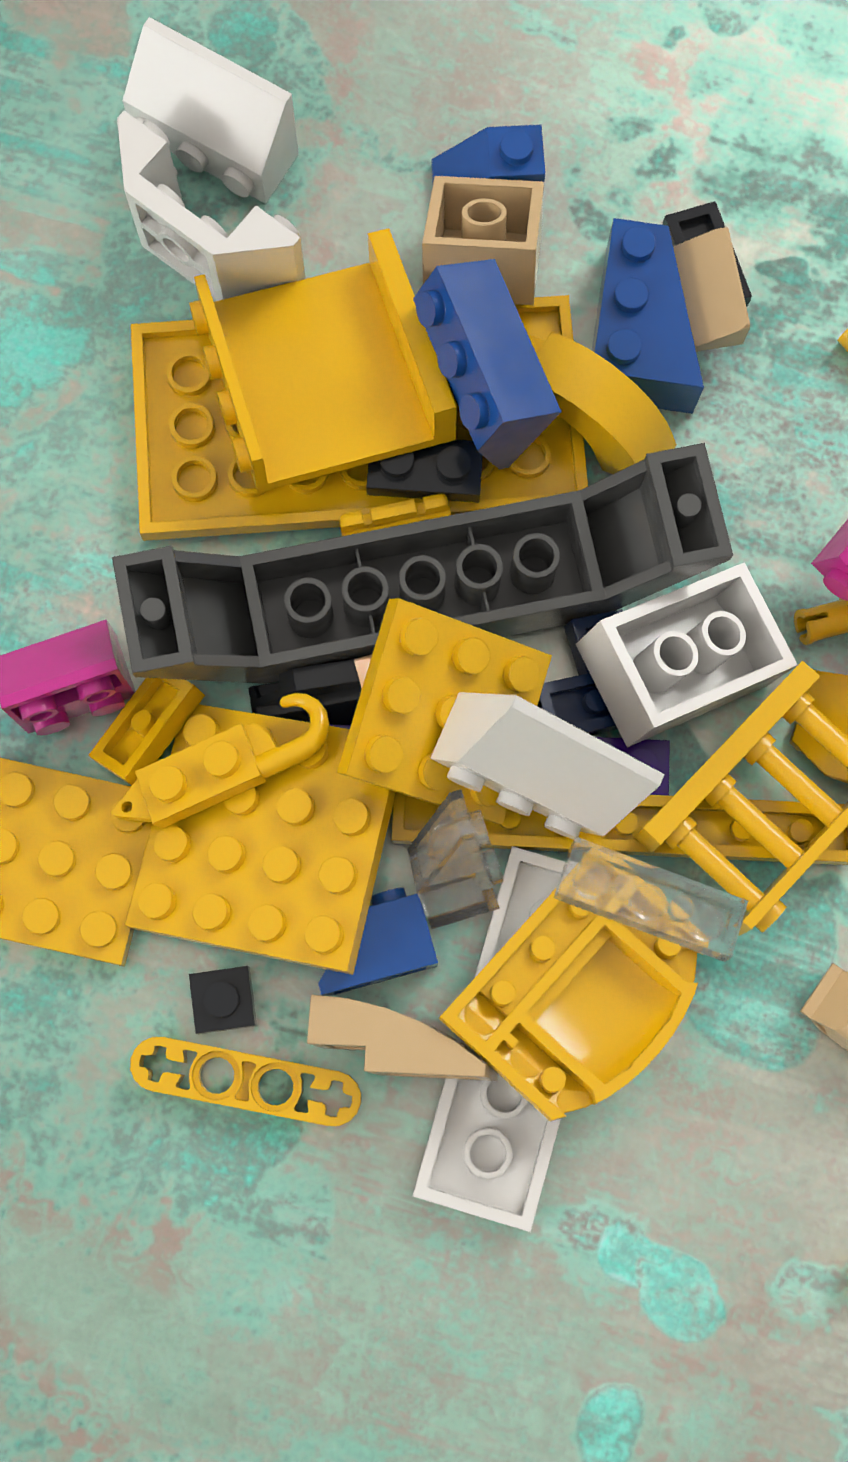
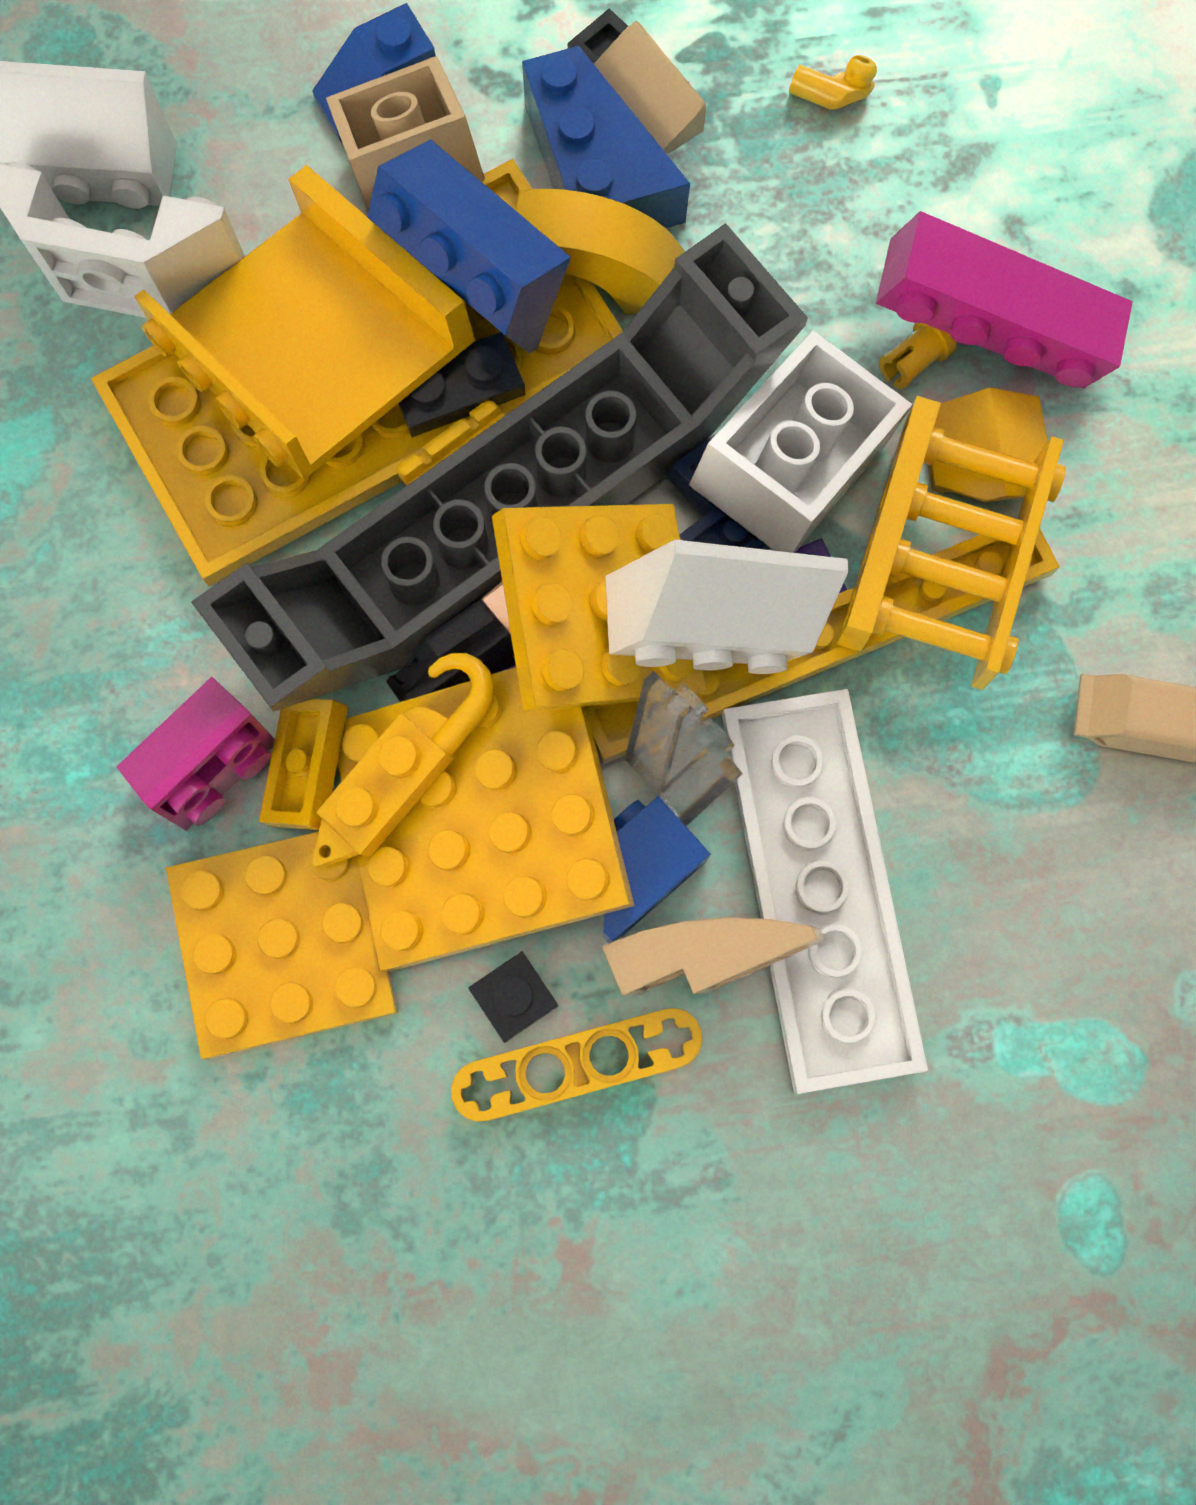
camera: 25 degrees left, 0 degrees up
yellow slope [439,842,707,1121] -> none
clear plate [553,837,748,962] -> none

